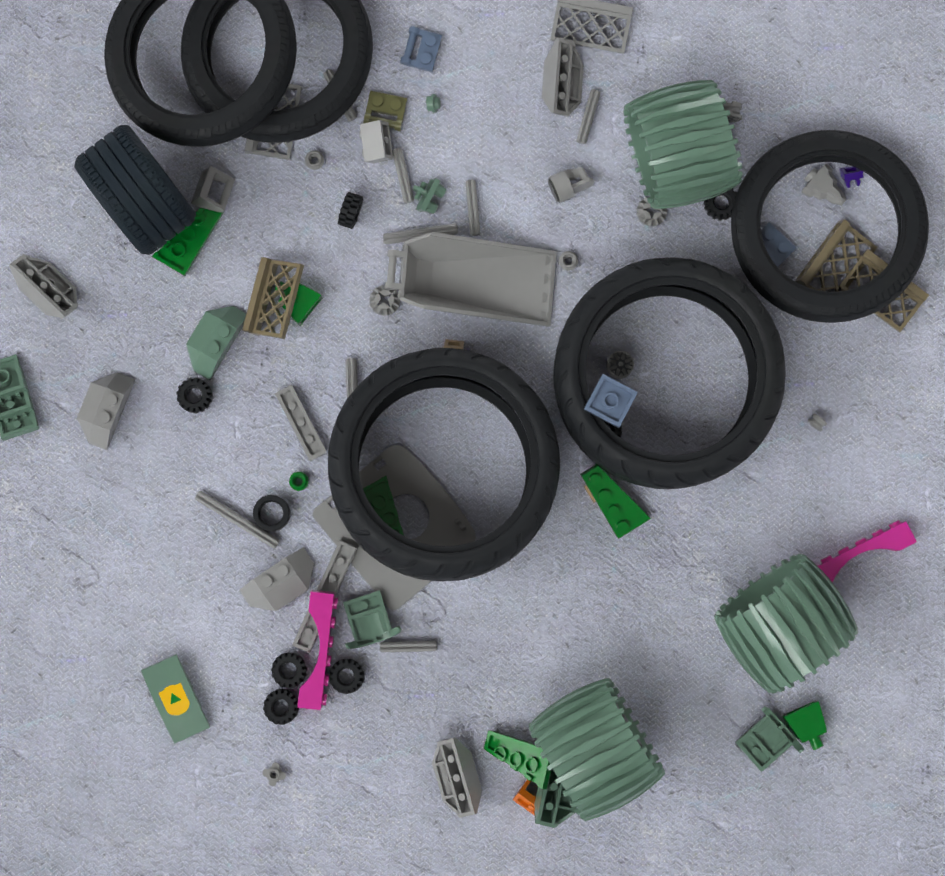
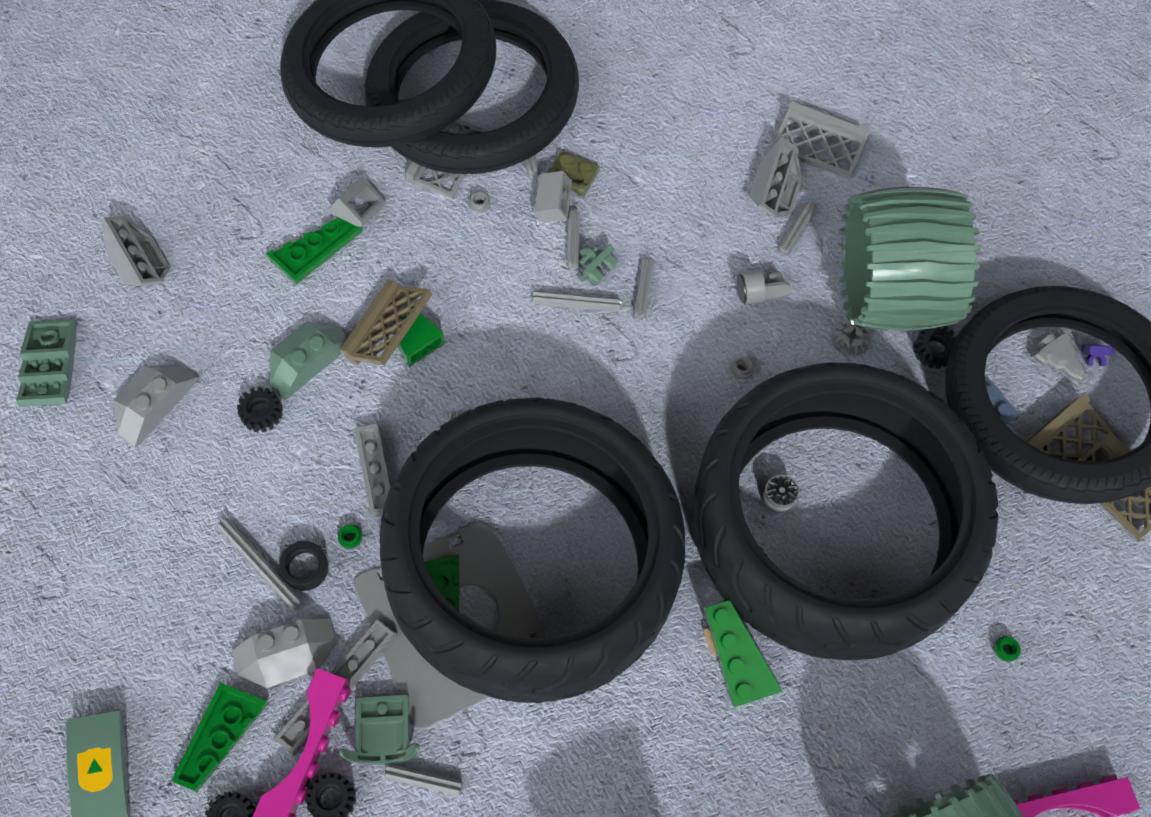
camera: 10 degrees right, 20 degrees down
black wheel [74,125,196,255] -> none
black tyre [271,653,307,688] -> none
black tyre [337,192,363,229] -> none
light grey gear [370,285,400,316] -> none
light grey windscreen [384,232,557,327] -> none
sand blue plate [400,26,442,73] -> none
sand green plate [426,94,441,113] -> none
sand blue plate [584,374,638,428] -> none
light grey bush [808,414,827,432] -> none
none -> green wing [171,683,269,792]
none -> green plate [994,636,1021,662]

